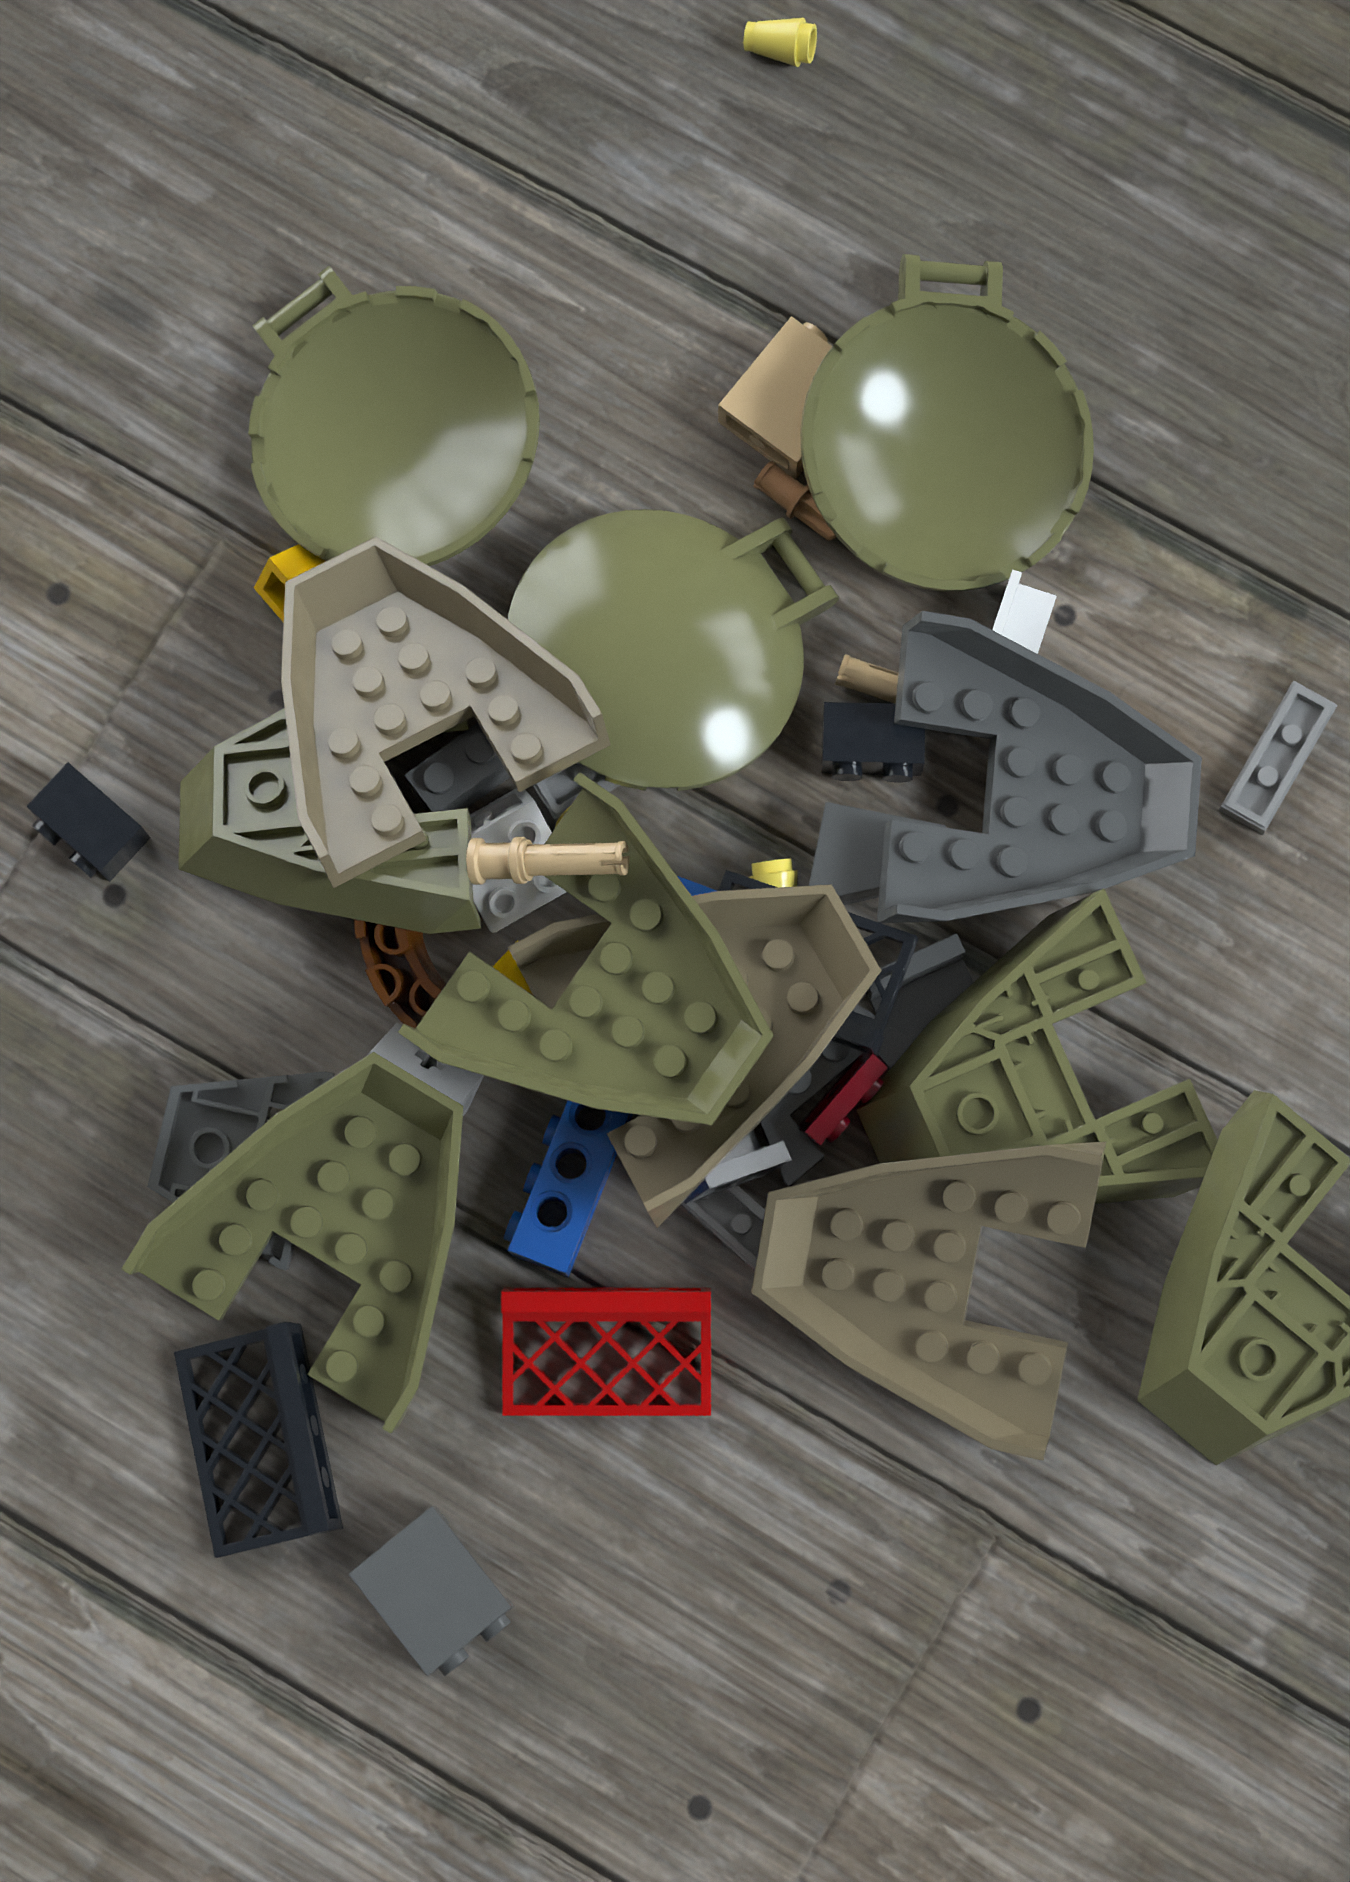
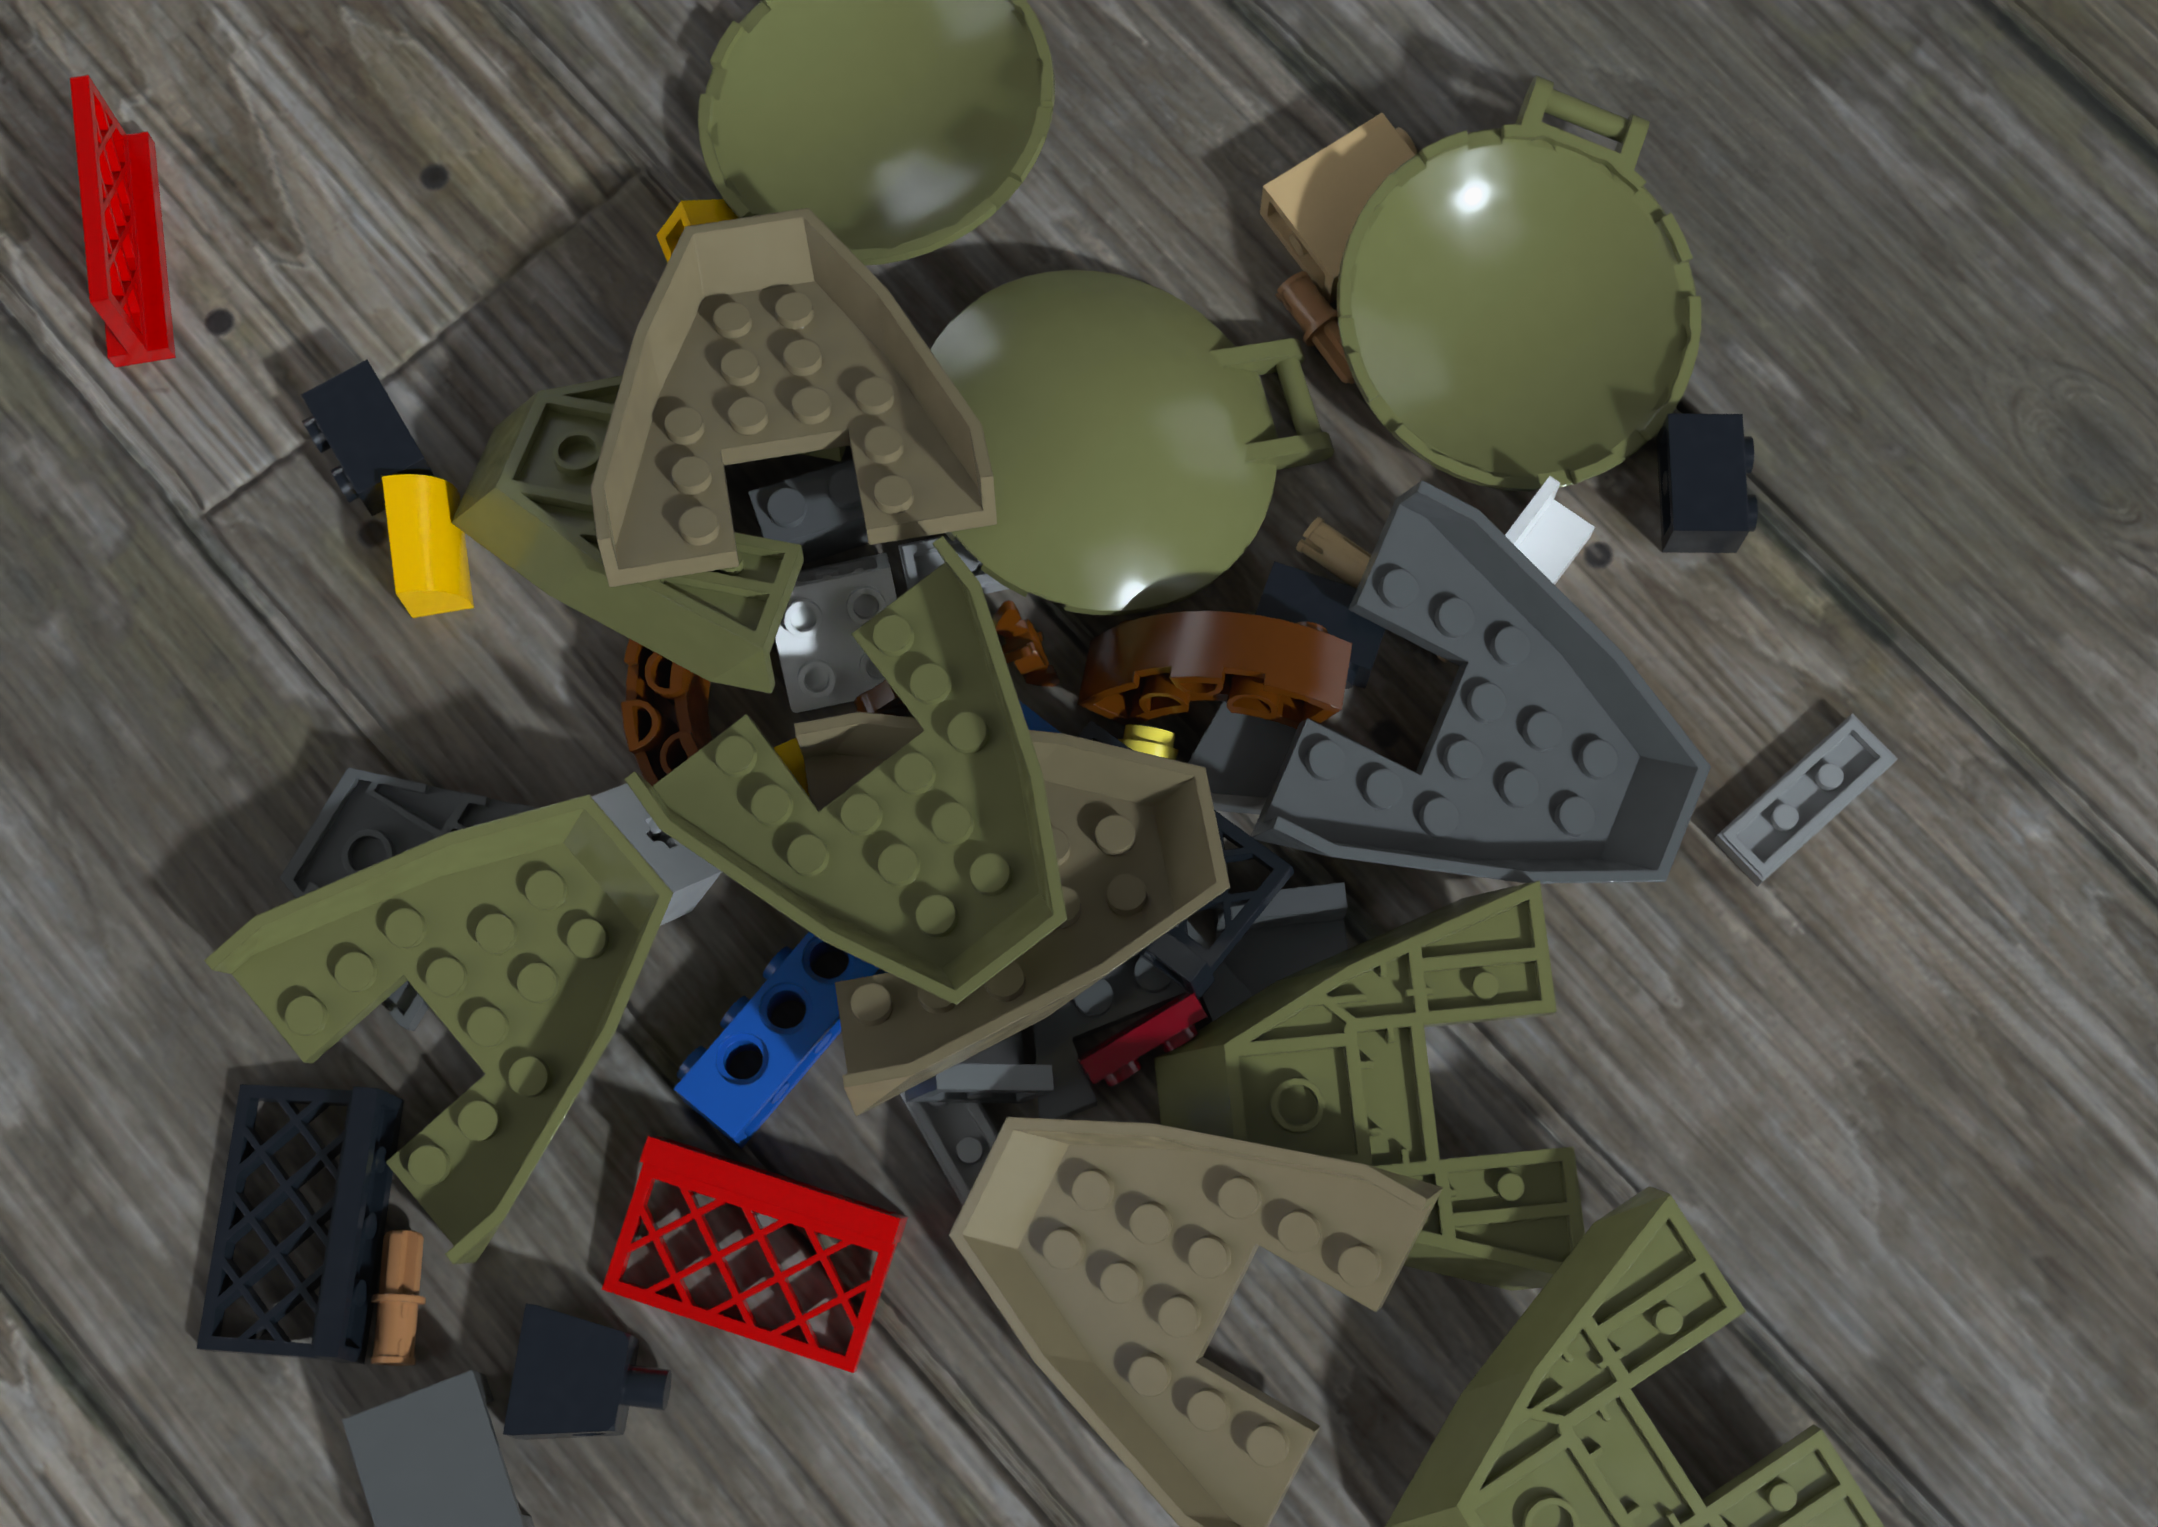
camera: 15 degrees right, 5 degrees down
tan pin [466,837,630,885] -> none
none -> medium nougat axle [371,1230,426,1366]
none -> yellow brick [382,474,474,618]
none -> black torso [503,1303,672,1440]
none -> reddish brown piece [854,600,1060,716]
none -> reddish brown brick [1077,611,1352,729]
none -> black brick [1656,414,1758,553]

